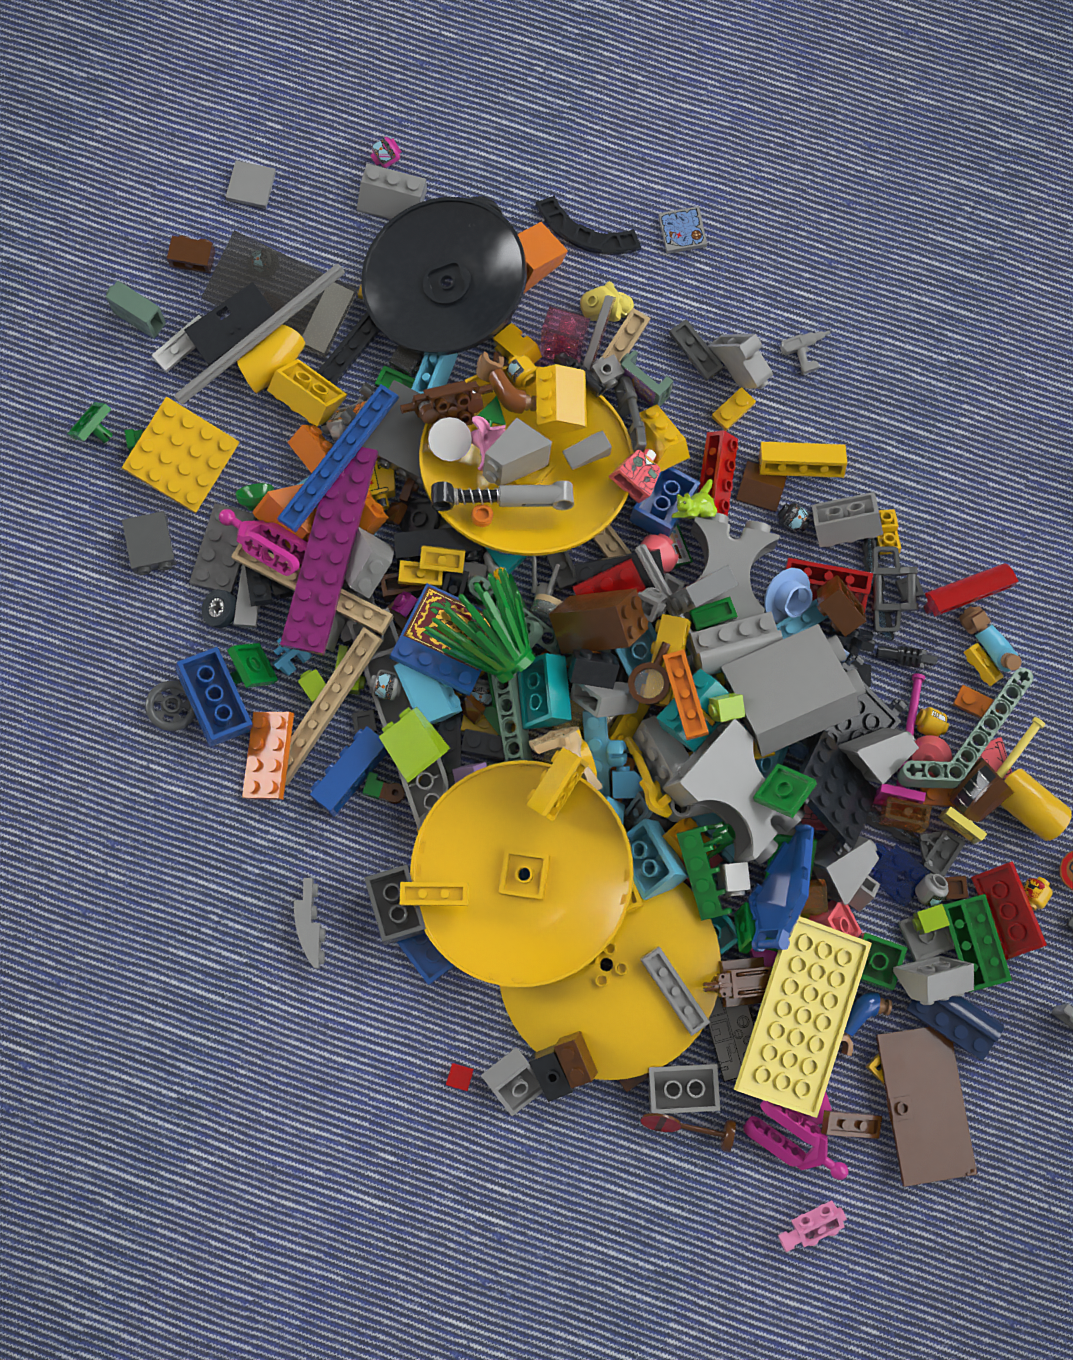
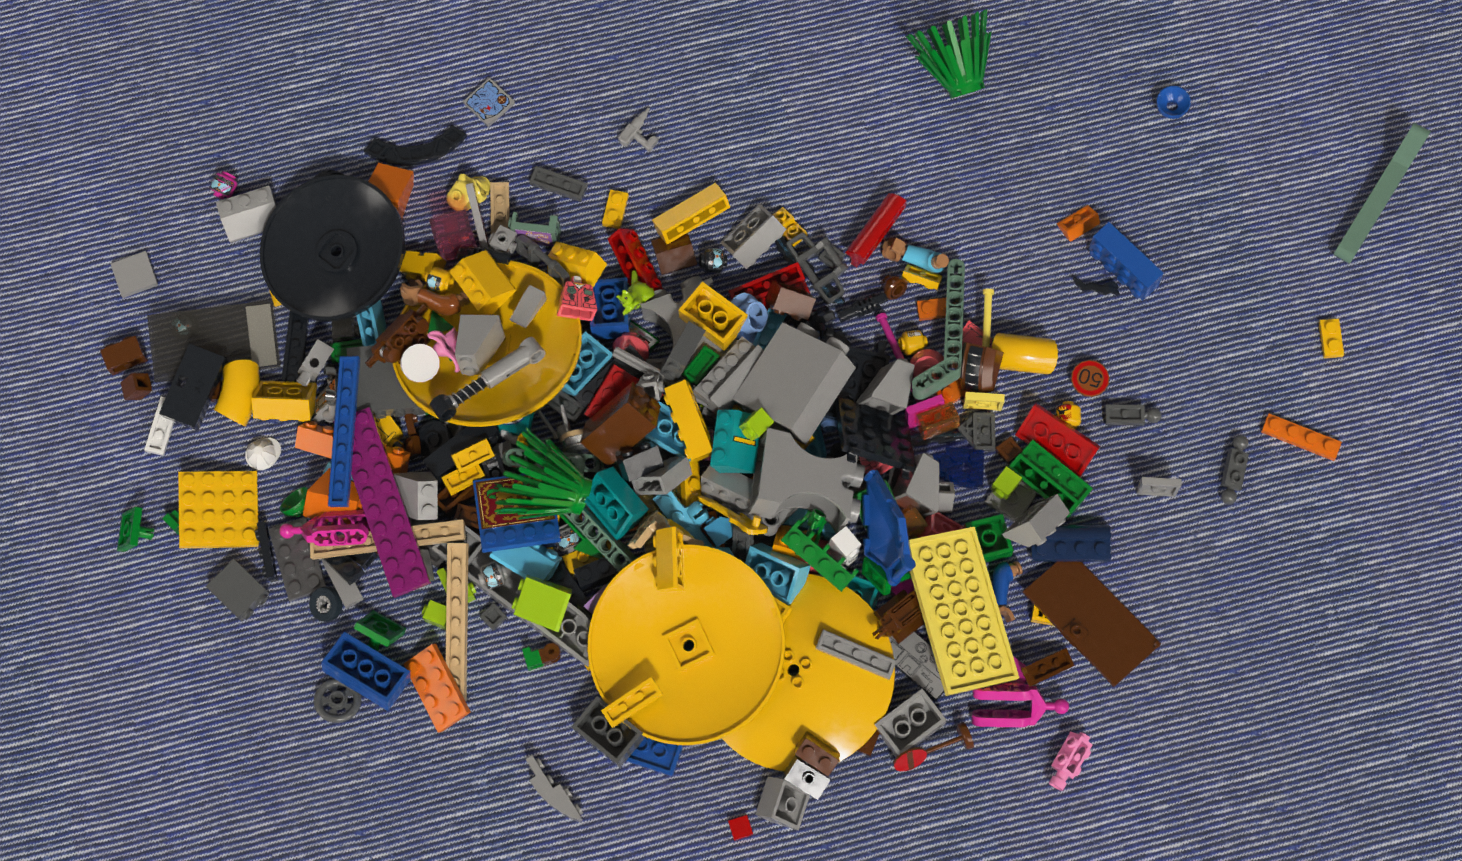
camera: 25 degrees left, 5 degrees down
sand green brick [105,281,166,339] -> none
light grey axle [175,264,345,404] -> none
dark azure hips [272,638,312,676] -> none
blue brick [310,727,388,817] -> none
magenta plate [391,591,418,618] -> none
reddish brown tile [461,694,486,725] -> none
orange tile [471,504,493,527] -> none
piece [628,642,671,705] -> none
orange plate [663,650,709,740] -> none
light grey brick [708,334,773,389] -> none
green tile [753,763,817,819] -> none
light grey head [915,874,949,907] -> none
none -> reddish brown brick [120,373,152,400]
none -> white piece [245,438,281,470]
none -> black plate [255,521,278,582]
none -> light grey torso [297,339,334,386]
none -> medium azure slope [561,331,613,396]
none -> yellow slope [678,282,748,351]
none -> reddish brown brick [882,275,908,300]

